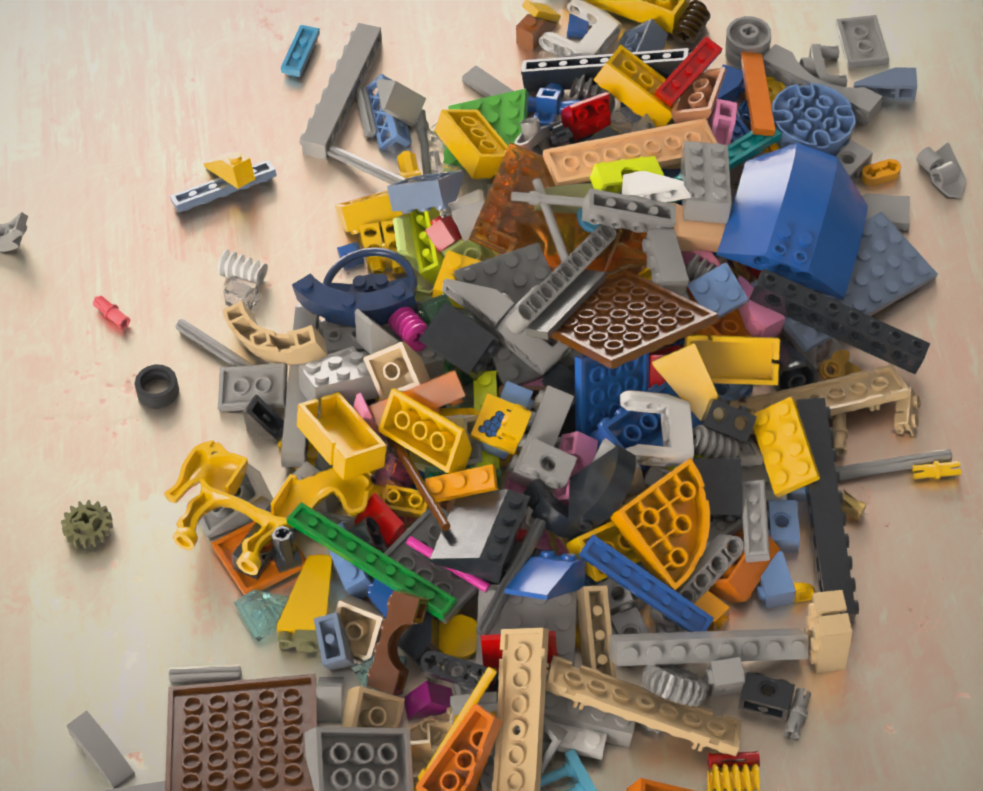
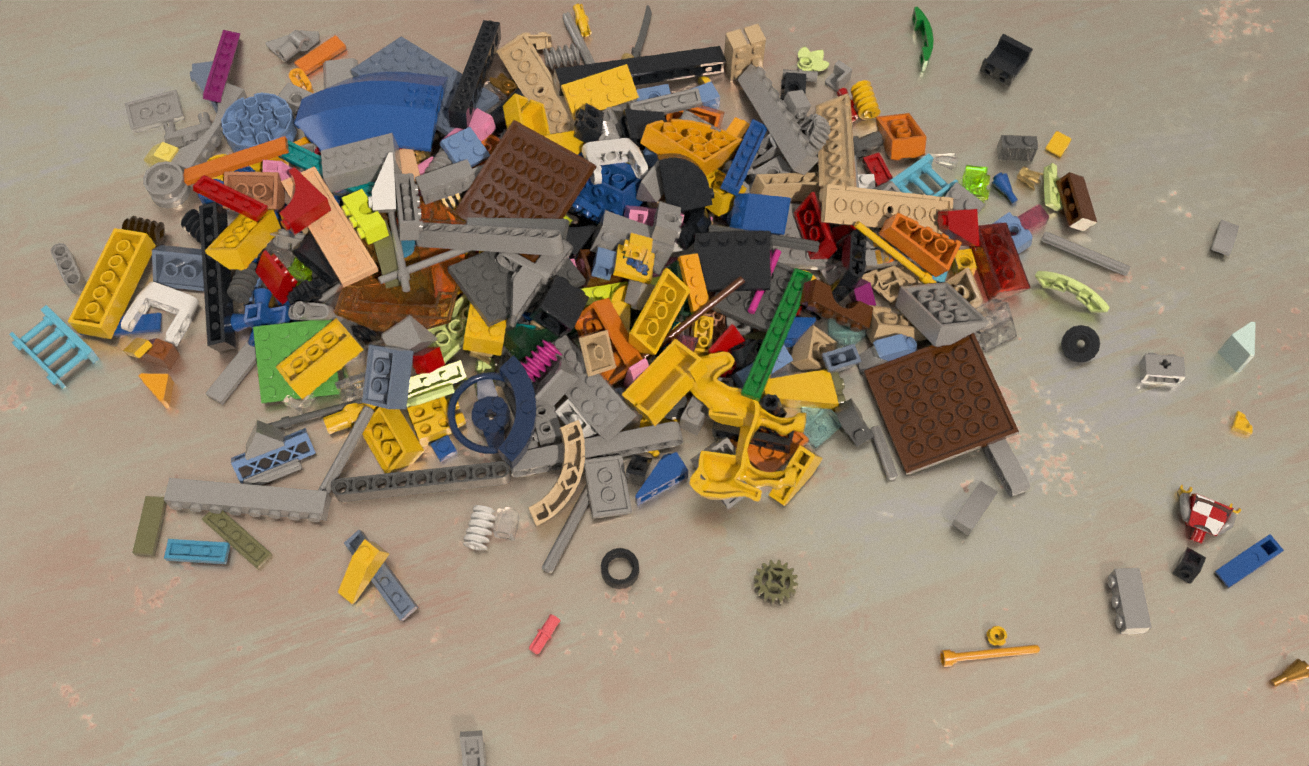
camera: 105 degrees left, 10 degrees up
none -> olive tile [132,496,167,556]
none -> light orange slope [138,373,174,409]
none -> light yellow slope [144,142,179,165]
none -> olive tile [202,510,273,570]
none -> magenta plate [203,30,240,103]
none -> red arch [279,167,331,235]
none -> orange tile [294,35,347,76]
none -> dark grey beam [331,461,511,502]
none -> light grey piece [543,43,580,69]
none -> dark grey sword [631,5,652,58]
none -> blue slope [635,452,689,506]
none -> yellow slope [769,445,823,506]
none -> yellowish green plate [797,46,829,72]
none -> light grey panel [825,60,852,92]
none -> dark grey brick [835,398,874,447]
none -> dark grey piece [853,131,883,160]
none -> red plate [862,153,893,187]
none -> medium blue slope [873,334,918,361]

